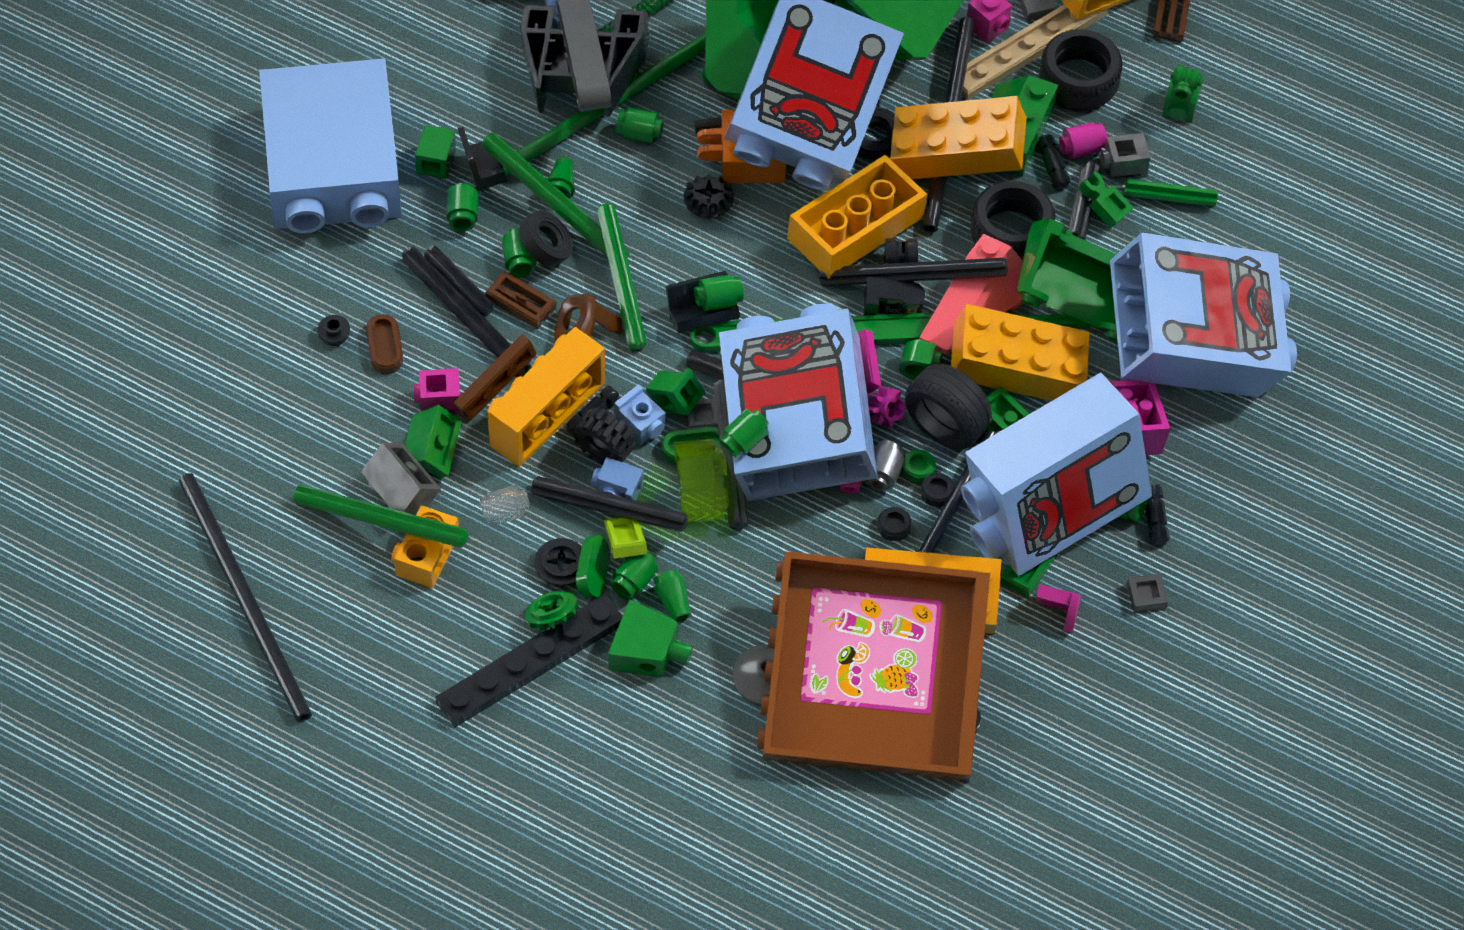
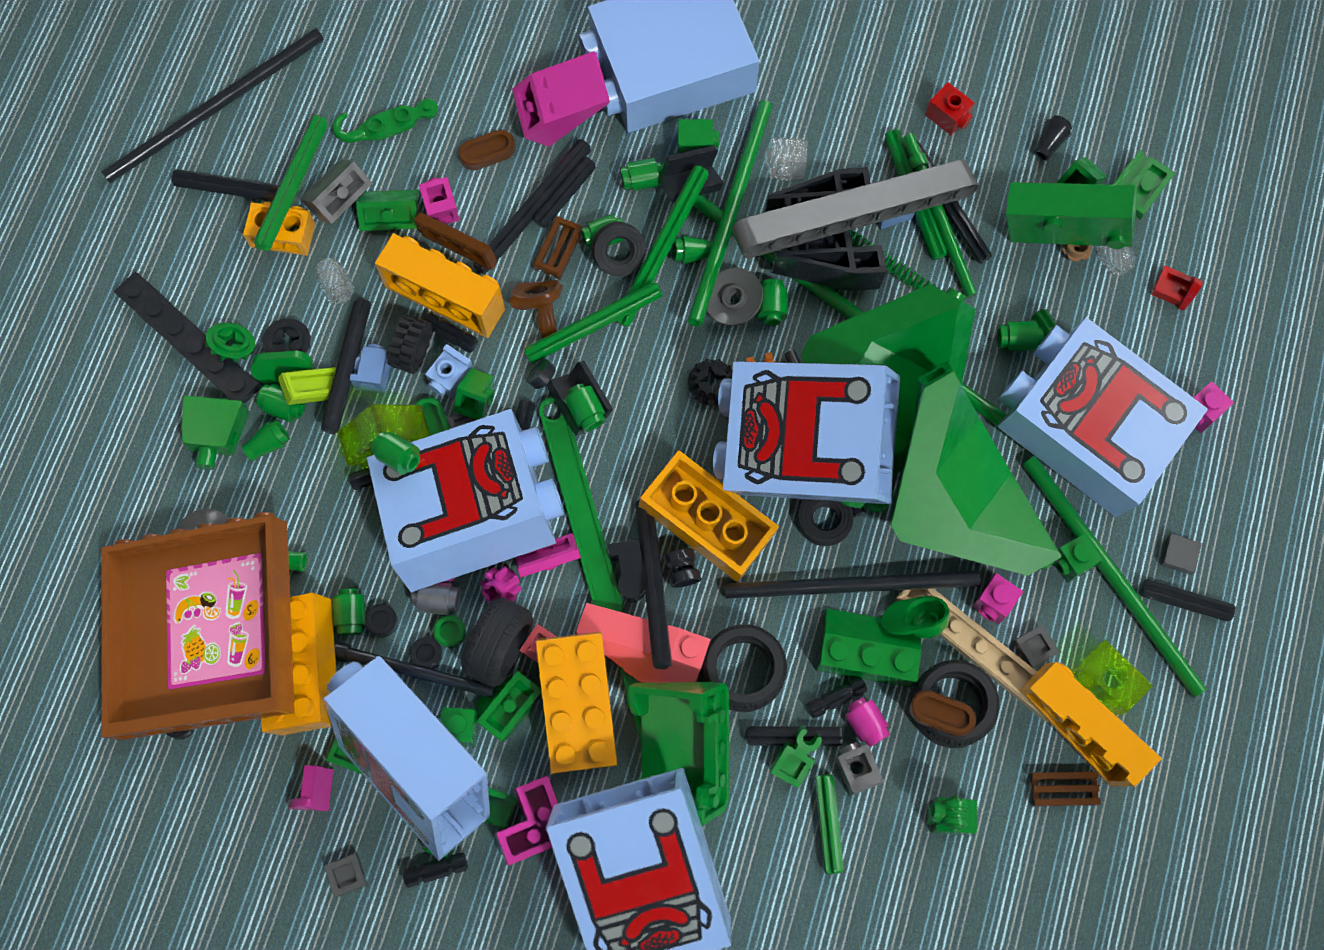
camera: 80 degrees right, 15 degrees up
black plate [318,315,350,346] -> none
light orange brick [890,96,1027,179] -> none
green plate [899,339,942,380] -> none
none -> black axle [171,169,280,201]
none -> green piece [332,99,438,143]
none -> green brick [332,588,365,636]
none -> dark pink slope [512,51,610,147]
none -> black tile [527,359,556,389]
none -> green piece [687,100,772,327]
none -> dark grey dish [707,268,763,326]
none -> clear brick [764,137,808,181]
none -> green cap [881,596,950,639]
none -> reddish brown tile [910,691,976,737]

